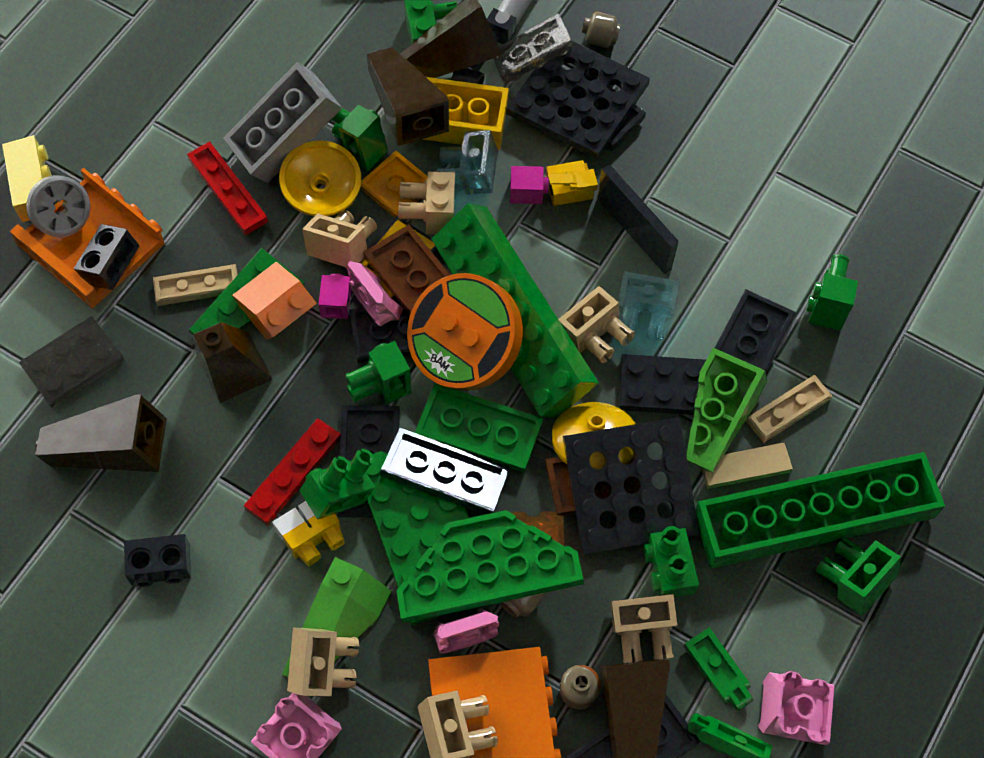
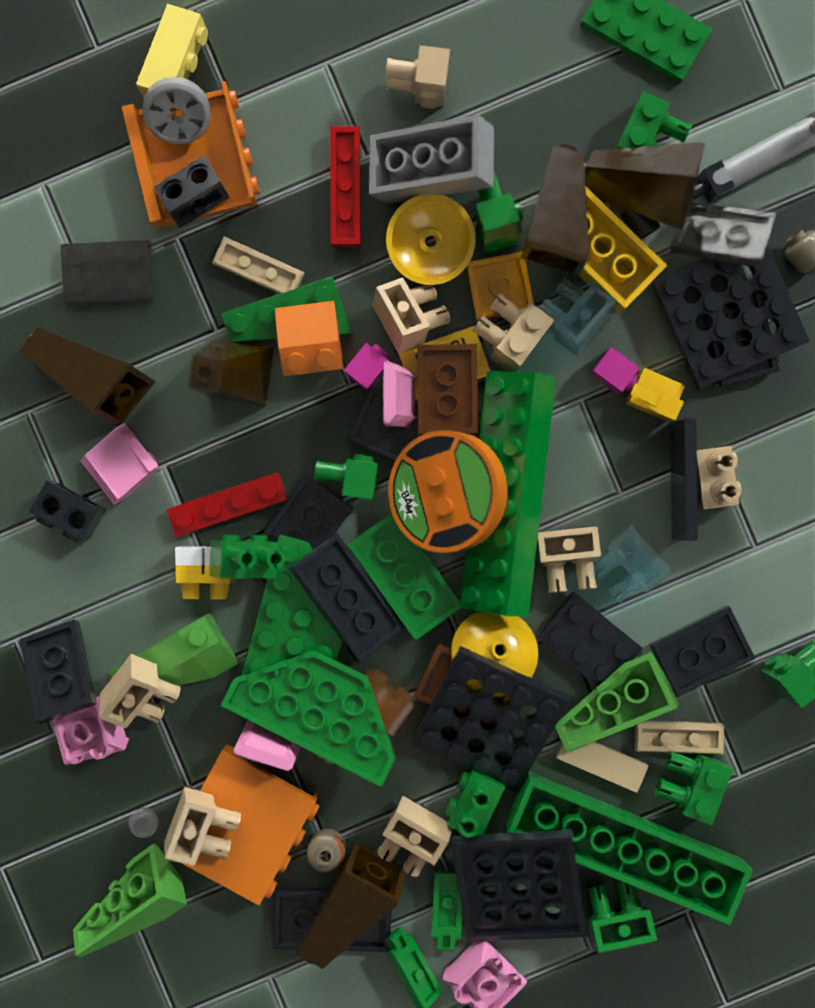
camera: 40 degrees right, 25 degrees up
none -> black plate [20,619,97,724]
none -> bright pink slope [81,423,158,505]
none -> tan brick [386,45,450,109]
none -> black piece [450,829,586,942]
none -> green brick [654,750,733,826]
none -> tan brick [697,446,742,509]

